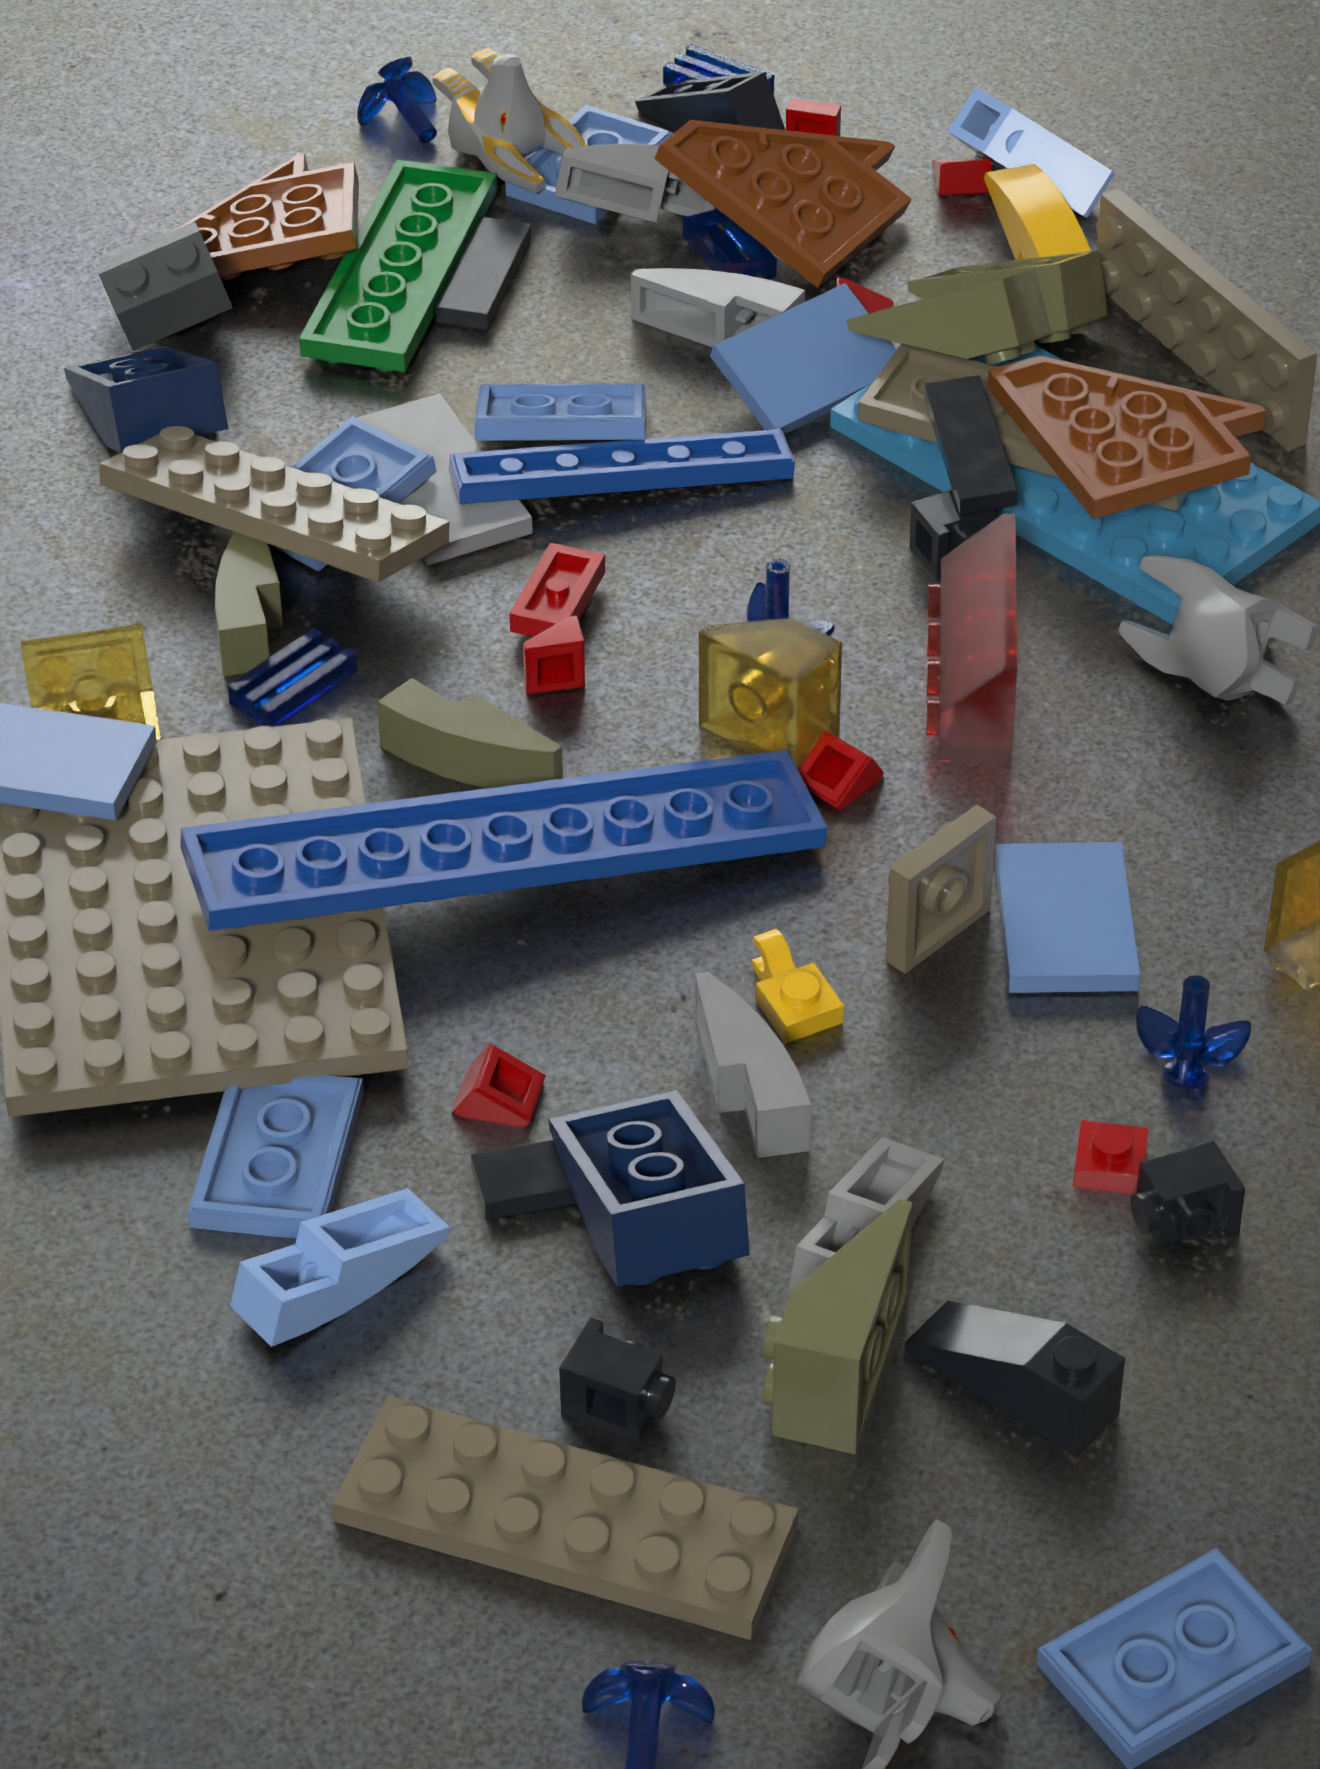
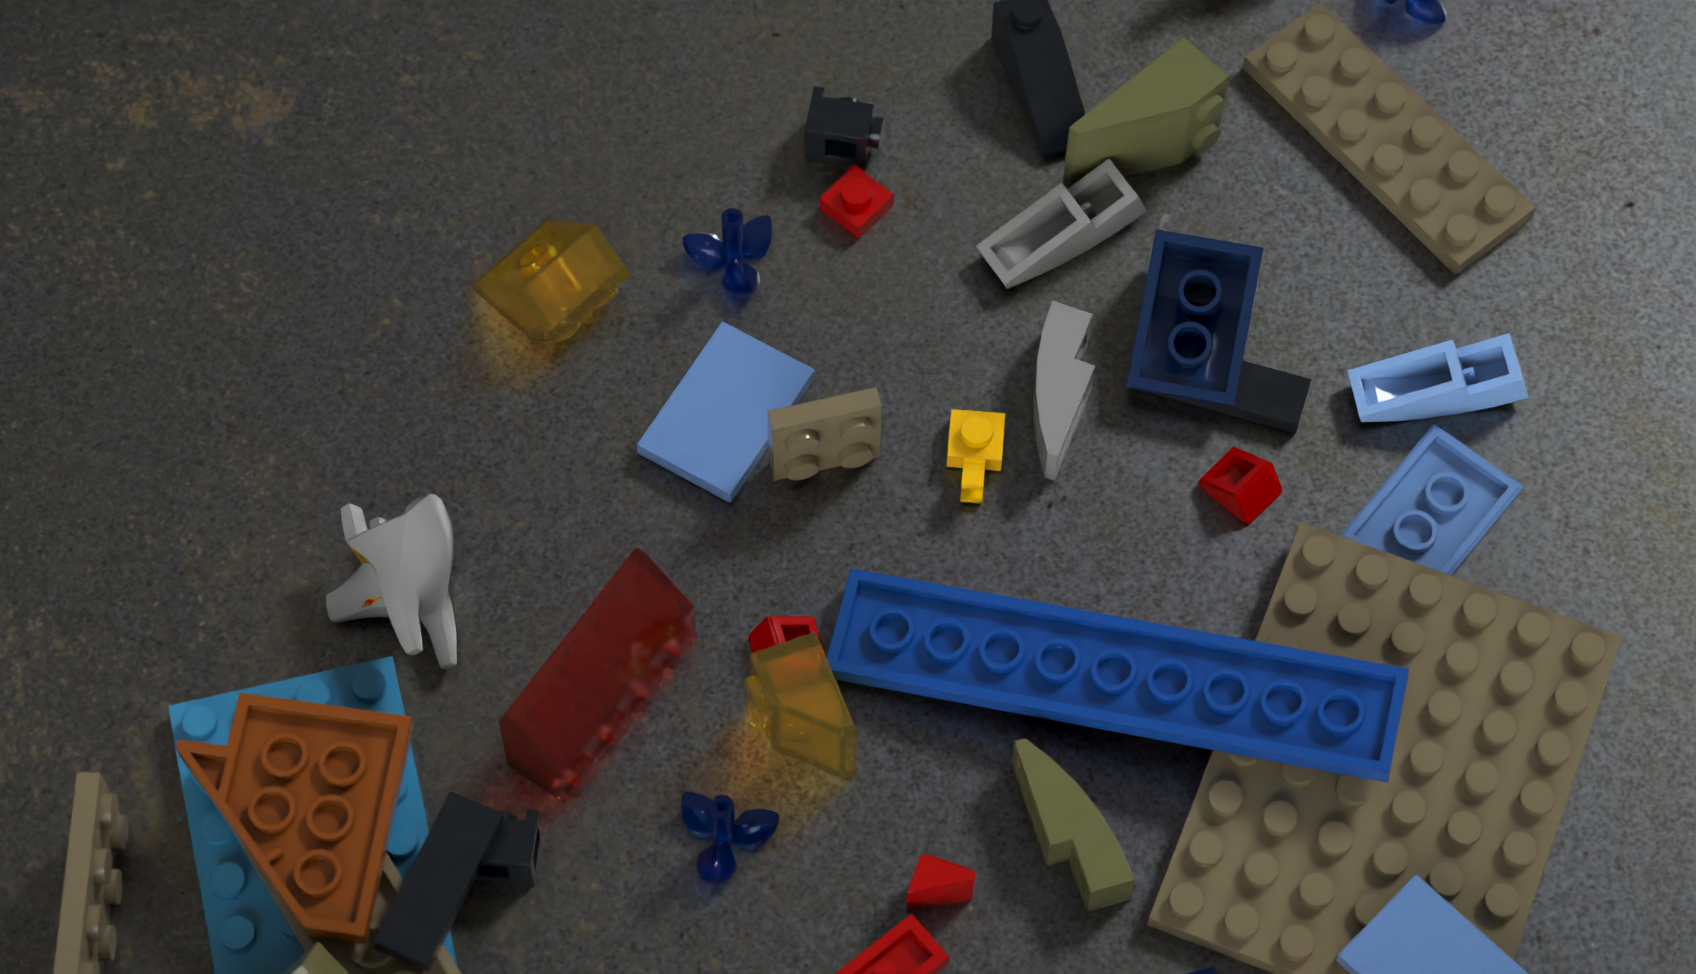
camera: 150 degrees left, 20 degrees up
black brick [559,1317,676,1442] -> none

